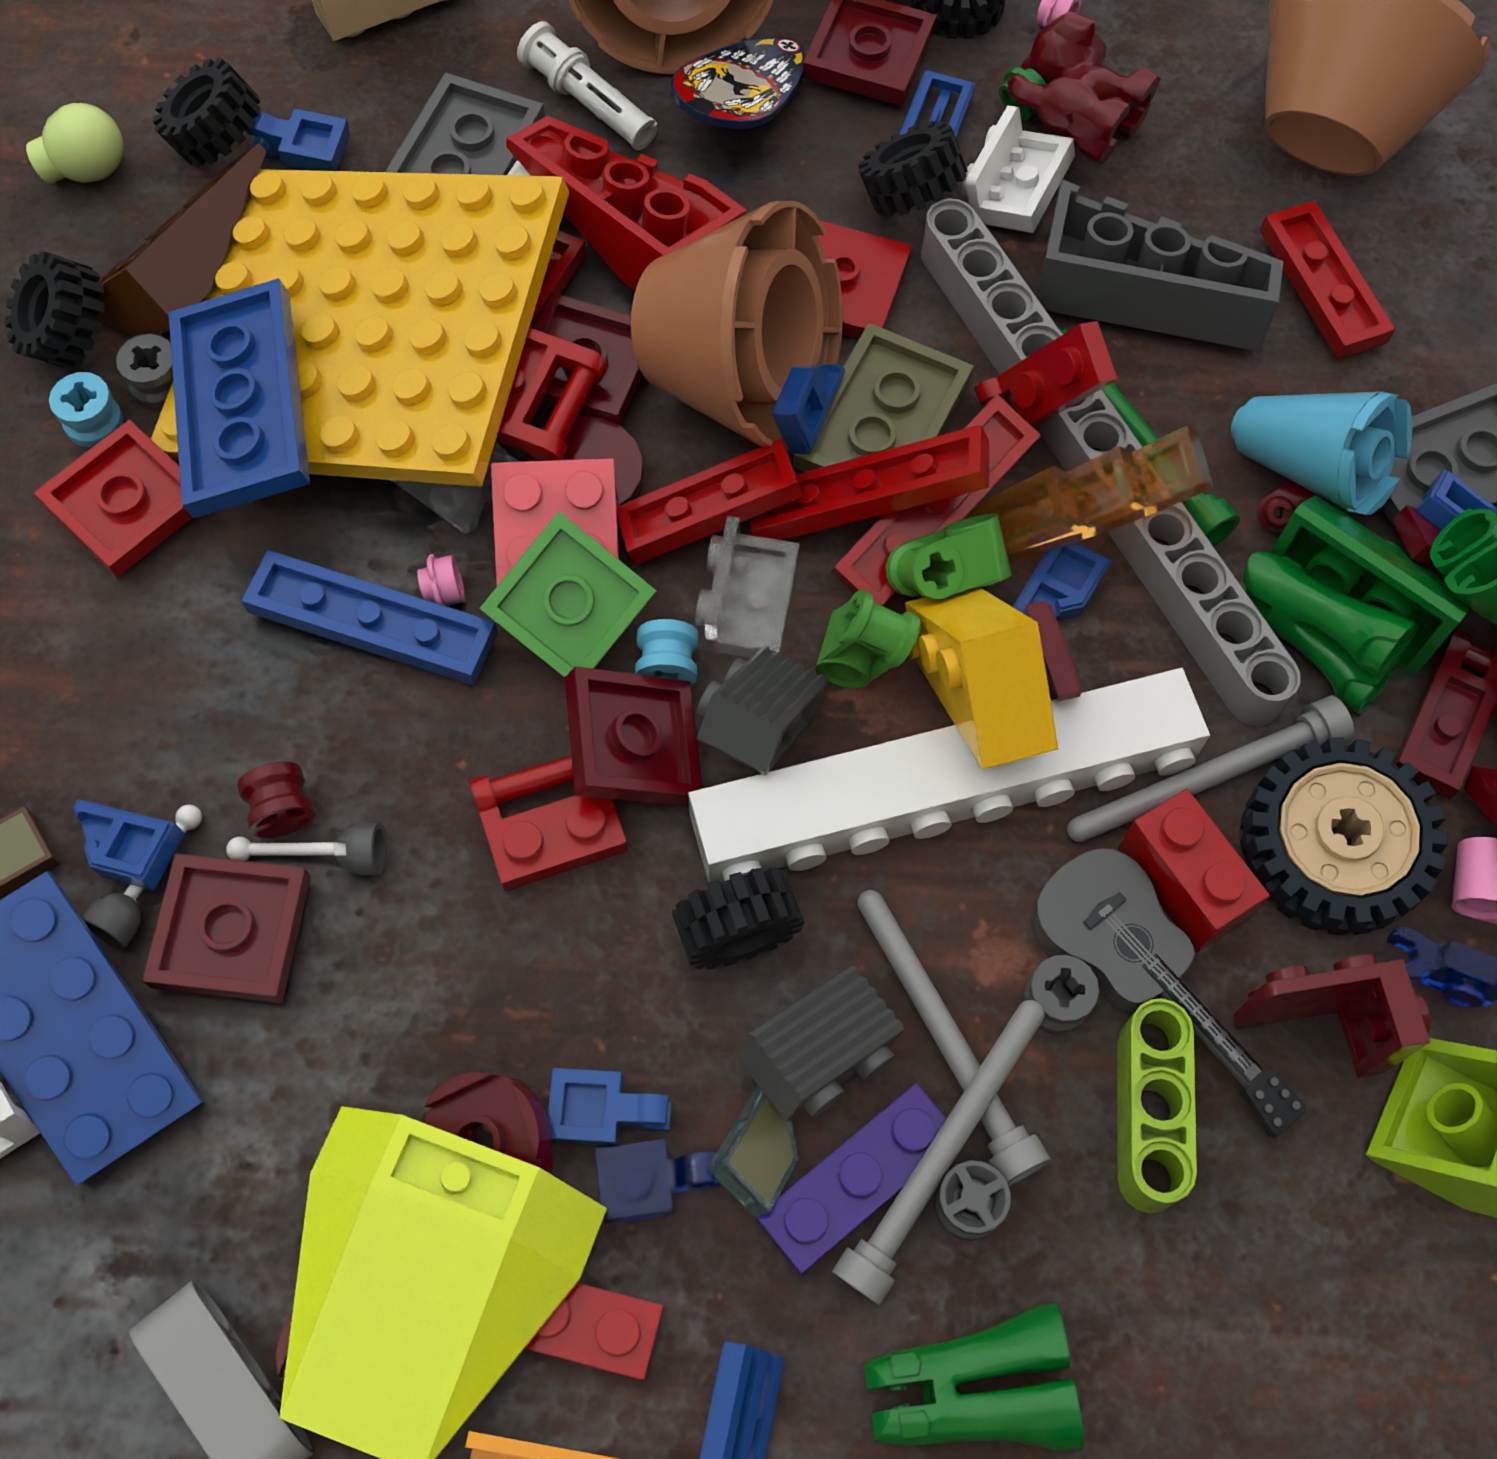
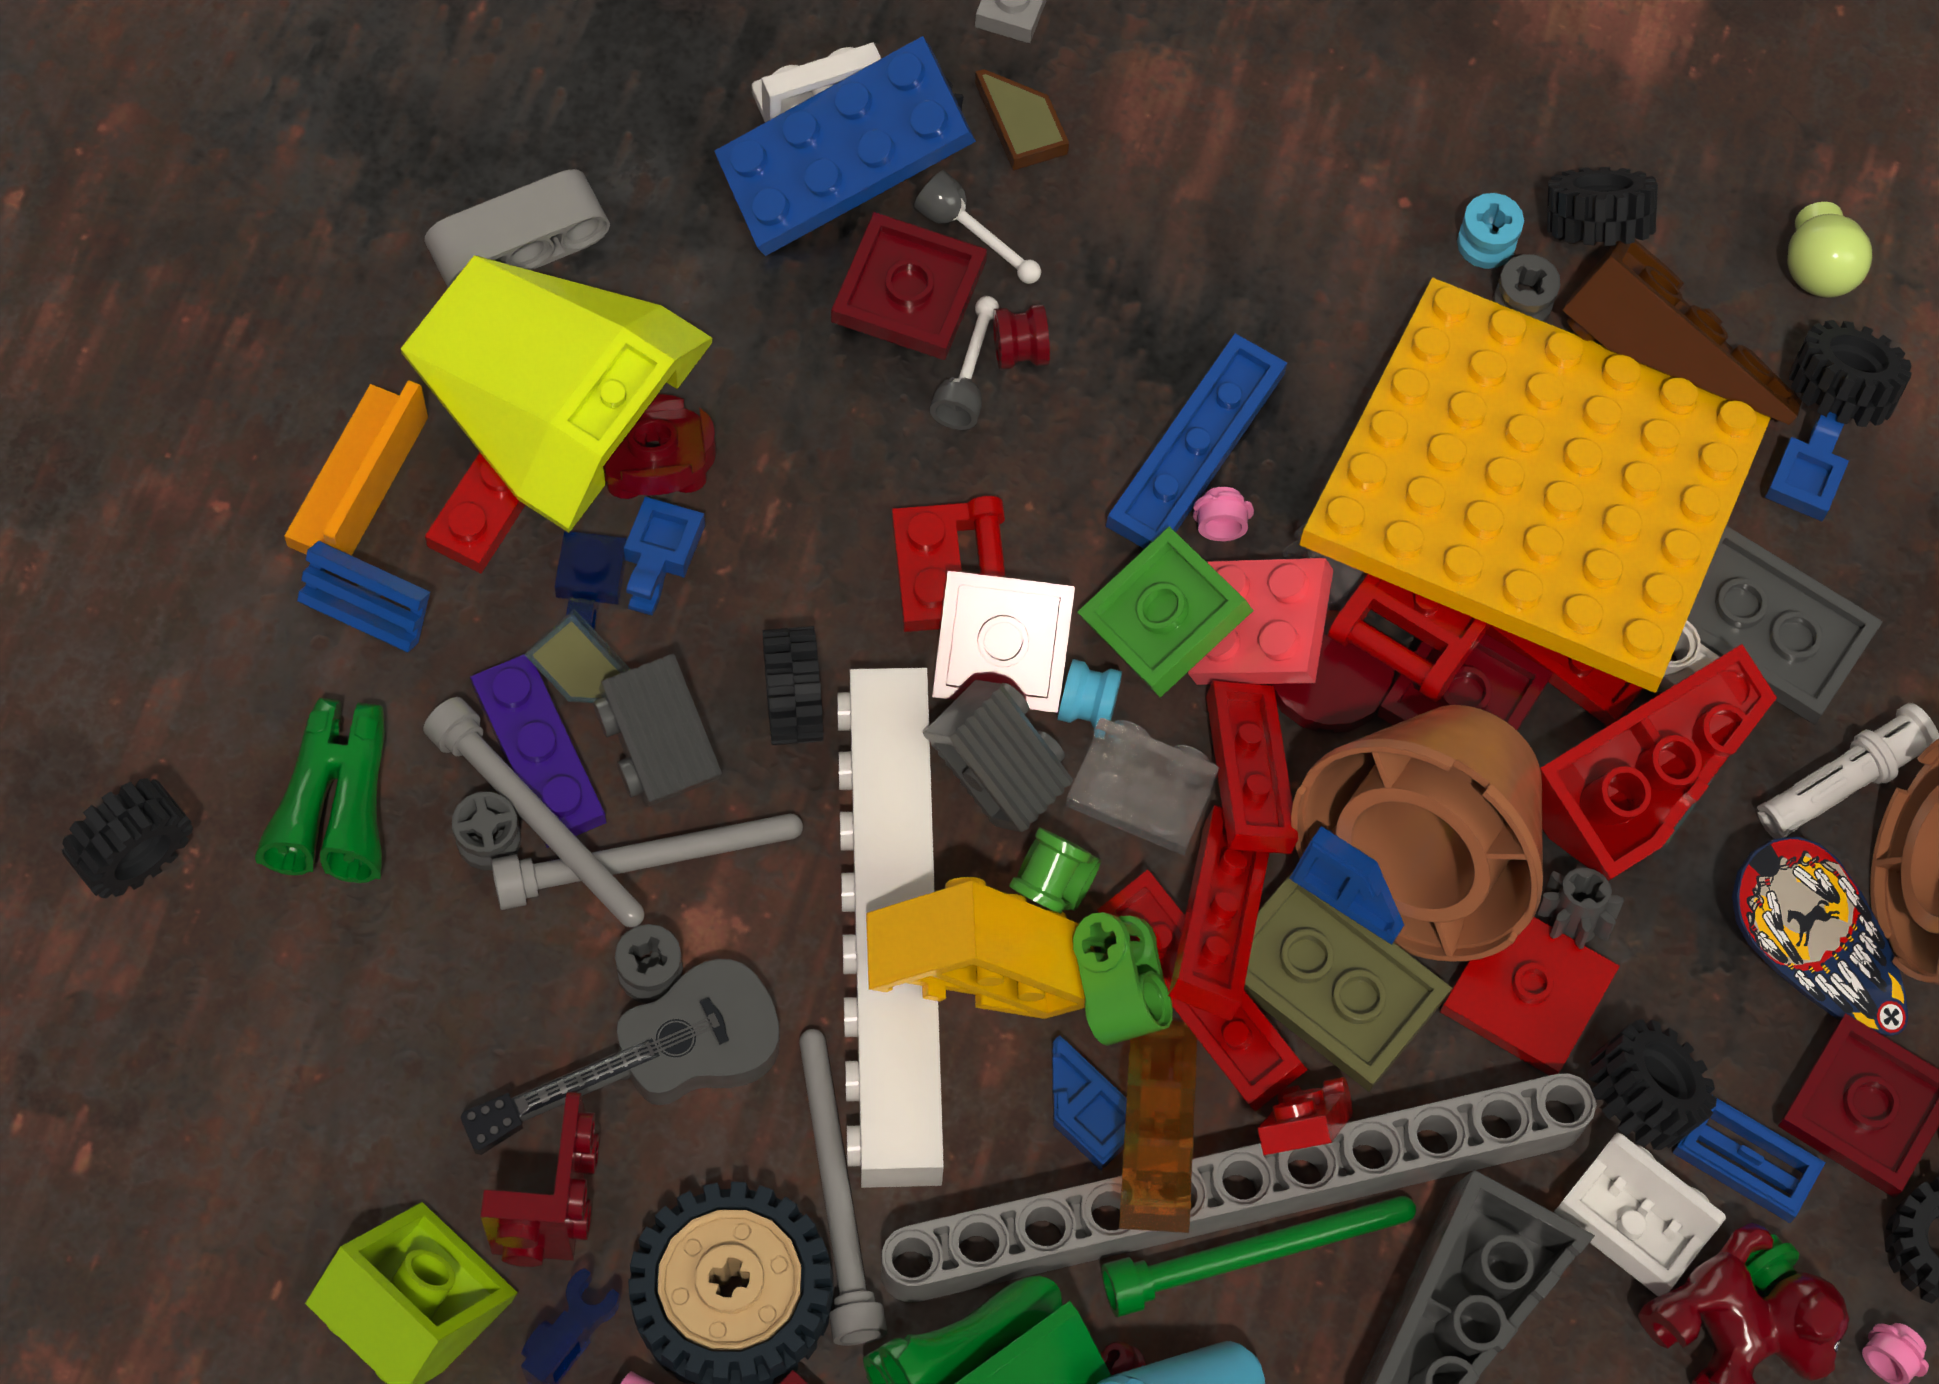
camera: 100 degrees right, 0 degrees up
red plate [34,419,193,578] -> none
blue tile [73,799,185,891] -> none
blue plate [168,278,310,518] -> none
dark red tile [1025,601,1083,702] -> none
lime beam [1117,998,1197,1213] -> none
red brick [1118,788,1270,953] -> none

